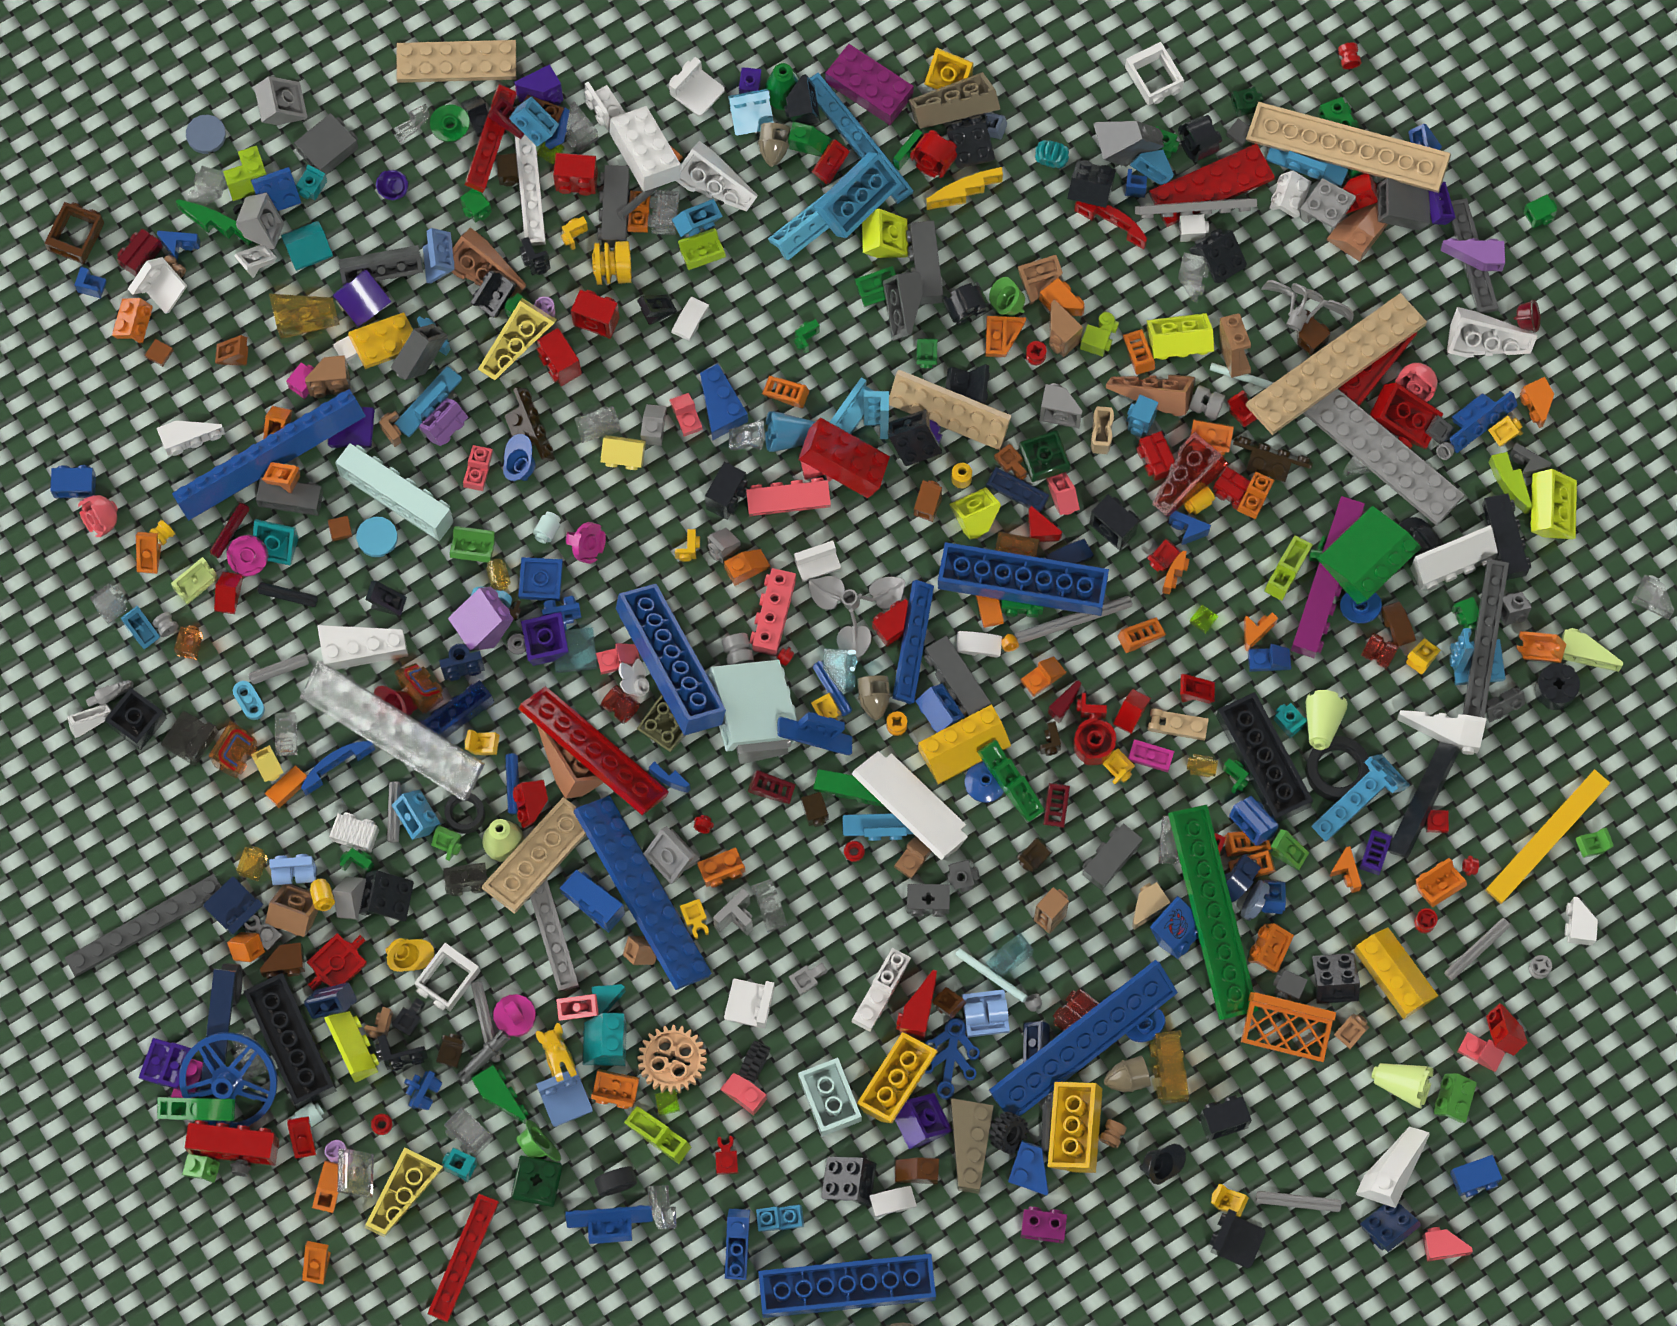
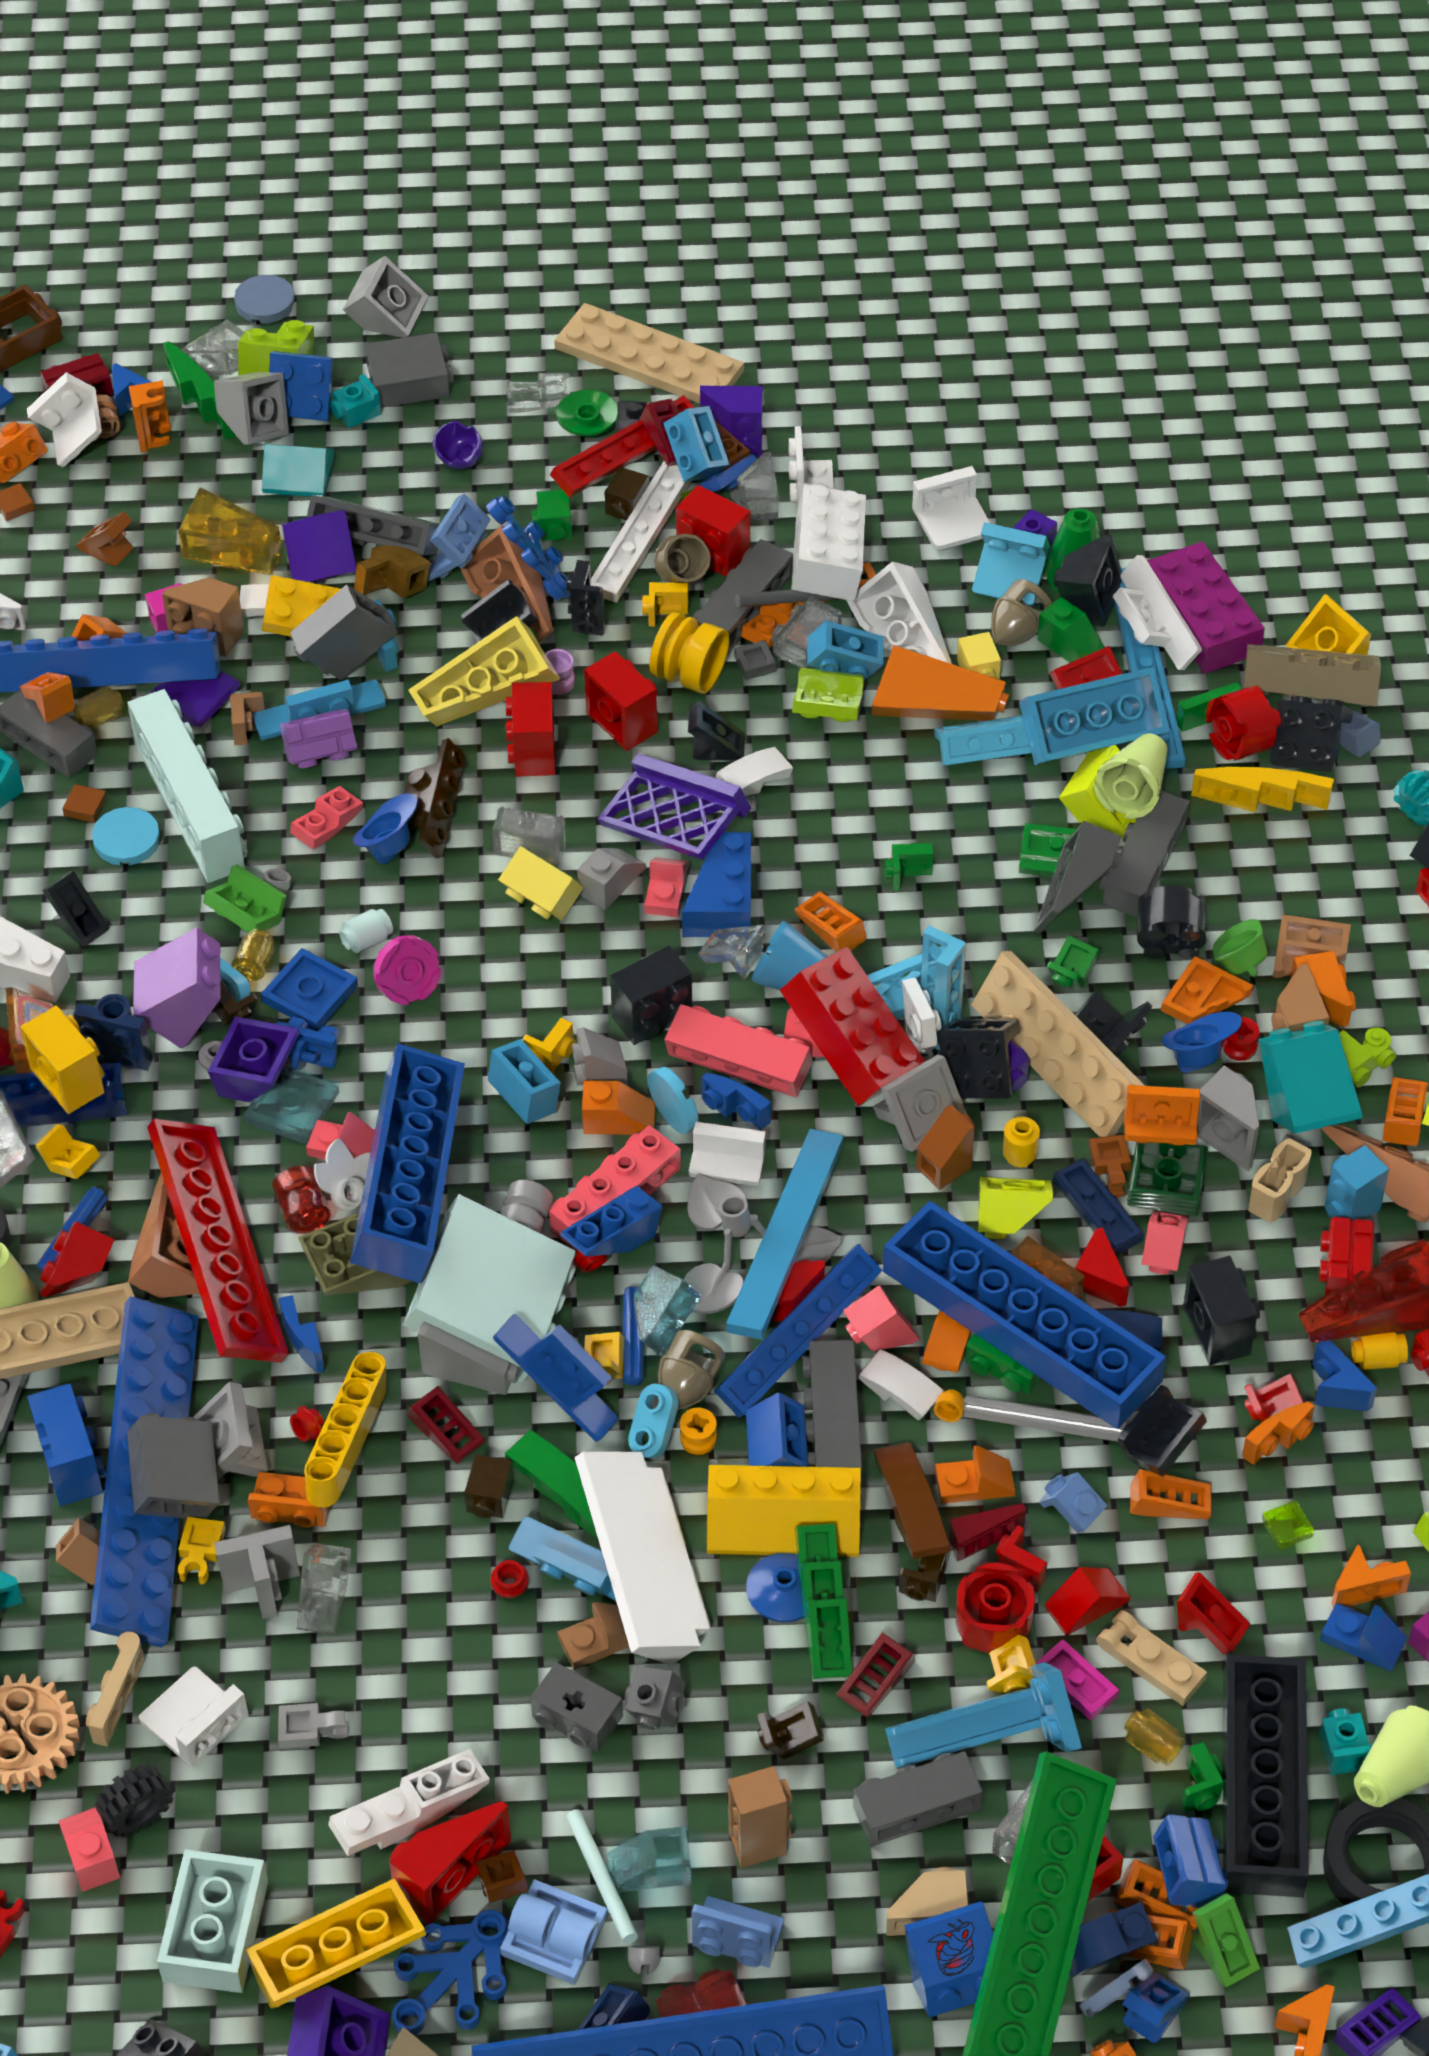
camera: 30 degrees right, 20 degrees down
white slope [235,245,277,278] -> none
none -> yellow brick [20,1005,104,1114]
none -> clear yellow brick [73,686,125,729]
none -> tan plate [86,1631,145,1747]
none -> dark grey brick [127,1413,220,1519]
none -> orange hinge [129,380,171,452]
none -> light grey hinge [263,869,291,894]
none -> yellow beam [304,1352,387,1507]
none -> pearl gold brick [354,545,430,598]
none -> blue plant [486,495,570,601]
none -> dark azure brick [488,1039,560,1124]
none -> blue slope [560,1185,662,1257]
none -> dark purple fence [598,753,751,860]
none -> medium azure plate [628,1384,679,1459]
none -> medium azure tile [647,1067,698,1134]
none -> dark tan helmet [654,534,710,585]
none -> medium blue bracket [691,1896,784,1968]
none -> blue slope [701,1073,771,1131]
none -> dark azure tile [726,1129,844,1340]
none -> dark grey plate [734,640,776,680]
none -> coral slope [843,1286,920,1351]
none -> orange slope [872,645,1009,721]
none -> light grey bracket [873,1054,967,1152]
none -> reddish brown slope [873,1442,951,1560]
none -> dark azure bracket [885,1662,1082,1768]
none -> white plate [902,977,941,1055]
none -> light yellow brick [957,632,1001,680]
none -> medium blue bracket [1039,1472,1107,1533]
none -> yellowish green cone [1094,733,1168,819]
none -> white bracket [1113,555,1202,670]
none -> black bracket [1118,1385,1207,1477]
none -> orange bracket [1123,1085,1200,1145]
none -> blue piece [1162,1012,1242,1073]
none -> teal slope [1259,1021,1363,1134]

